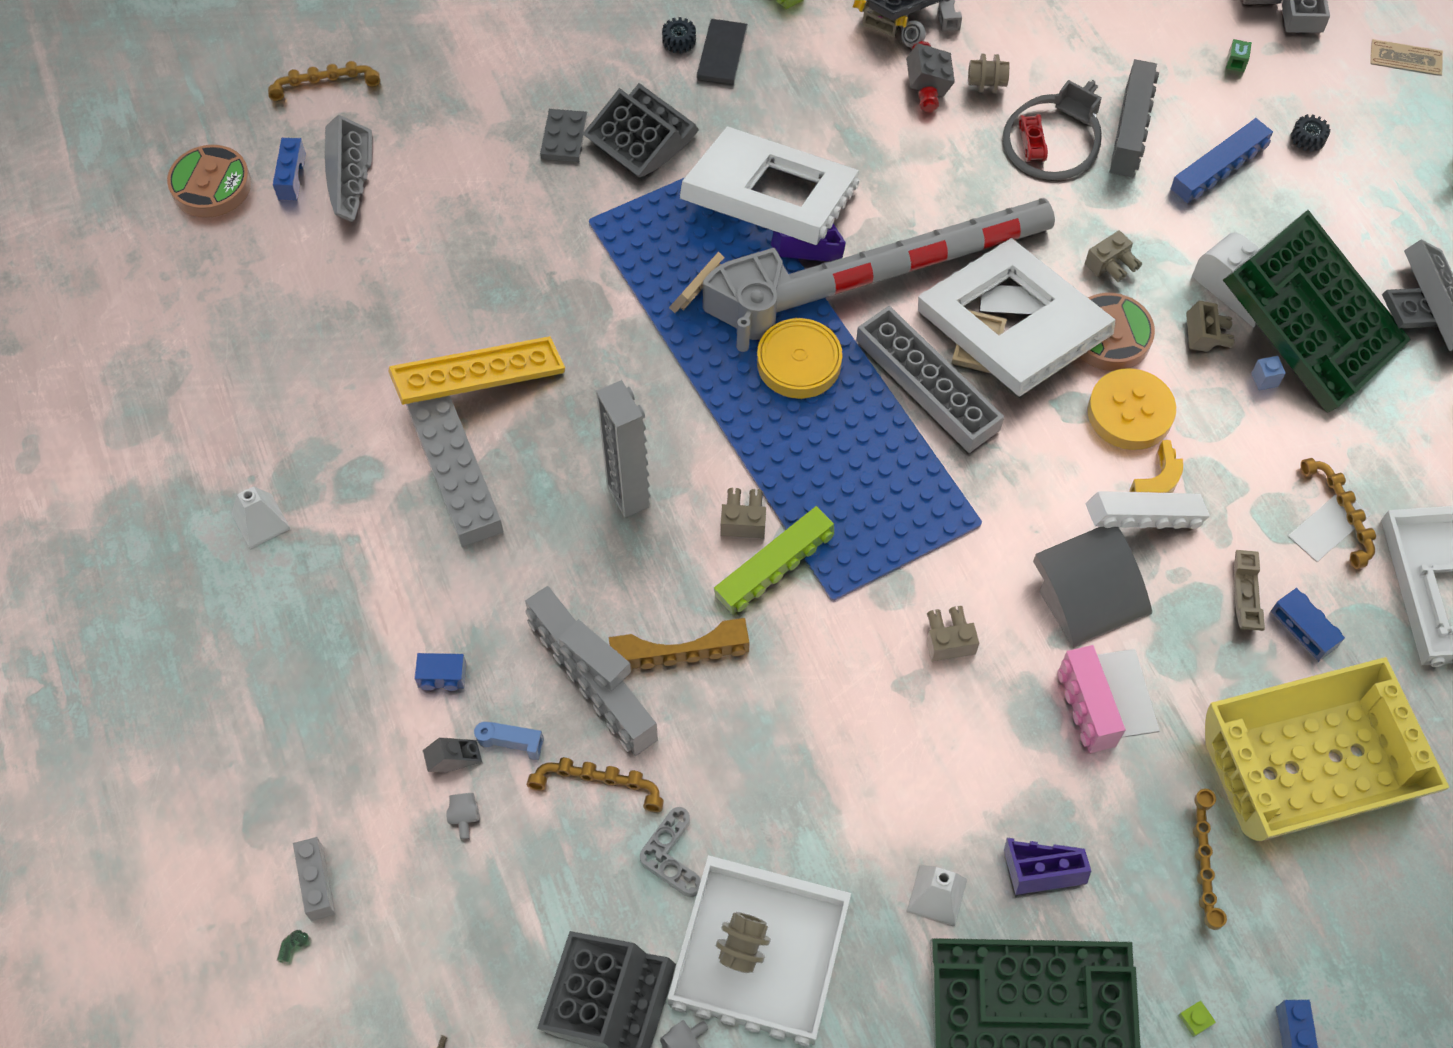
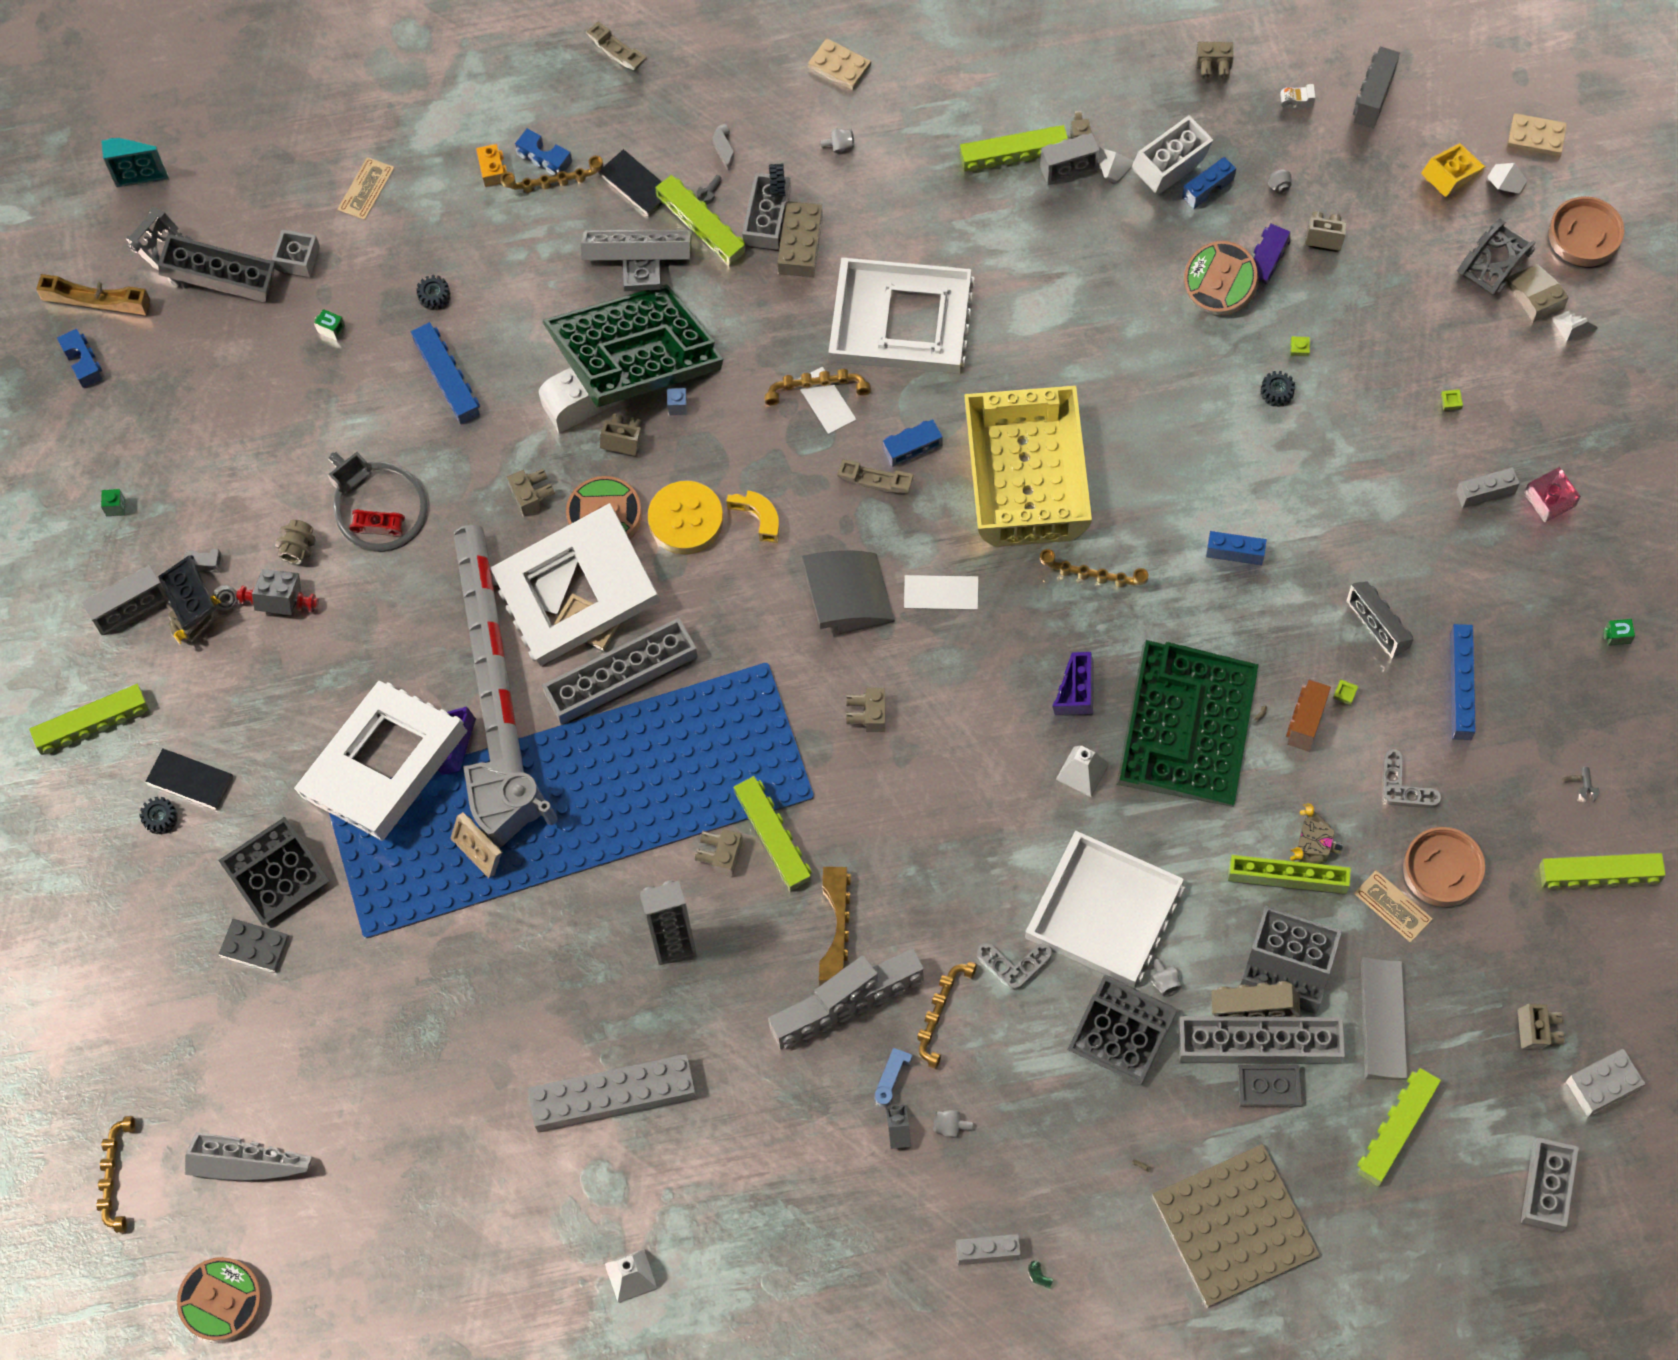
camera: 75 degrees left, 5 degrees up
blue arch [272,138,306,200] -> none
yellow plate [388,336,565,405] -> none
blue brick [415,653,467,691] -> none
dark tan piece [715,912,771,973] -> none
yellow brick [757,318,842,399] -> none
bright pink brick [1057,645,1126,754] -> none
white brick [1085,491,1210,529] -> none
dark grey brick [1109,59,1159,177] -> none
lime plate [1178,1000,1216,1037] -> none

